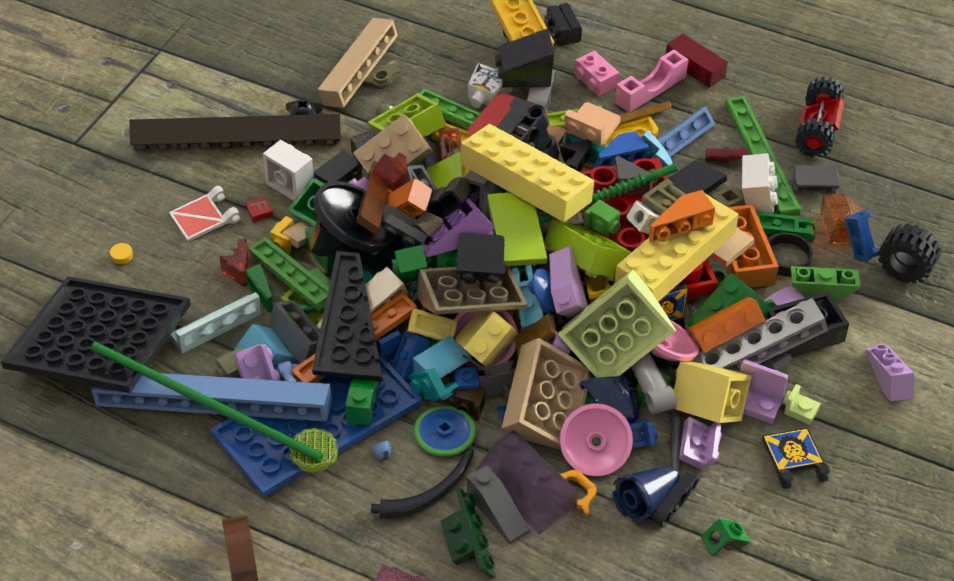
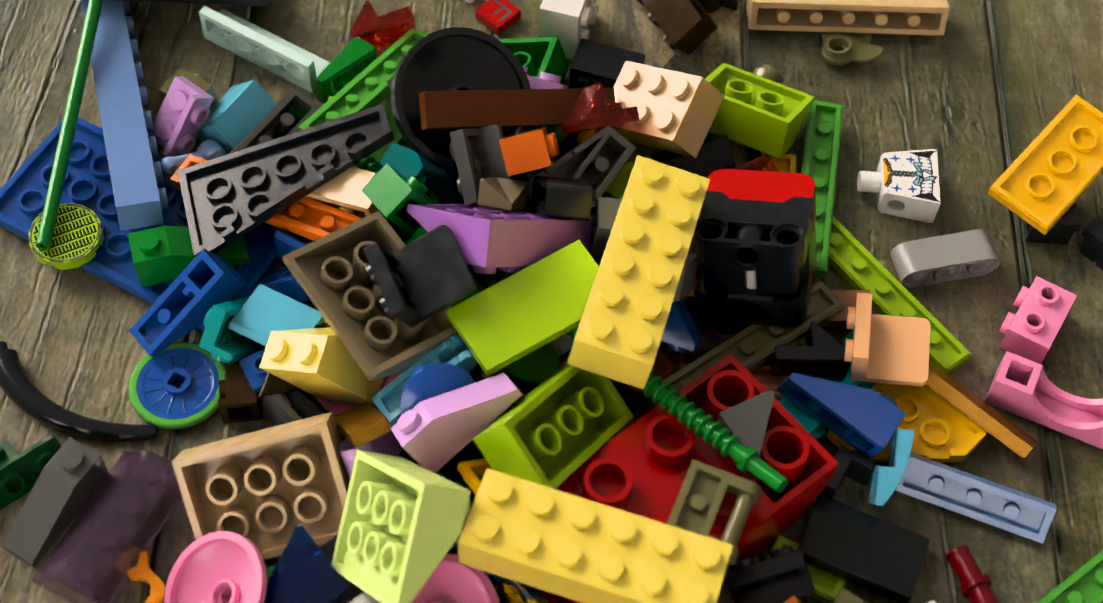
camera: 65 degrees right, 10 degrees up
medium blue hinge [371,441,392,460] -> none
black slope [495,29,554,88] -> none
bright green brick [584,200,621,237] -> none
white leg [627,201,660,235] -> none
orange slope [649,190,715,243] -> none
none -> blue slope [129,249,247,357]

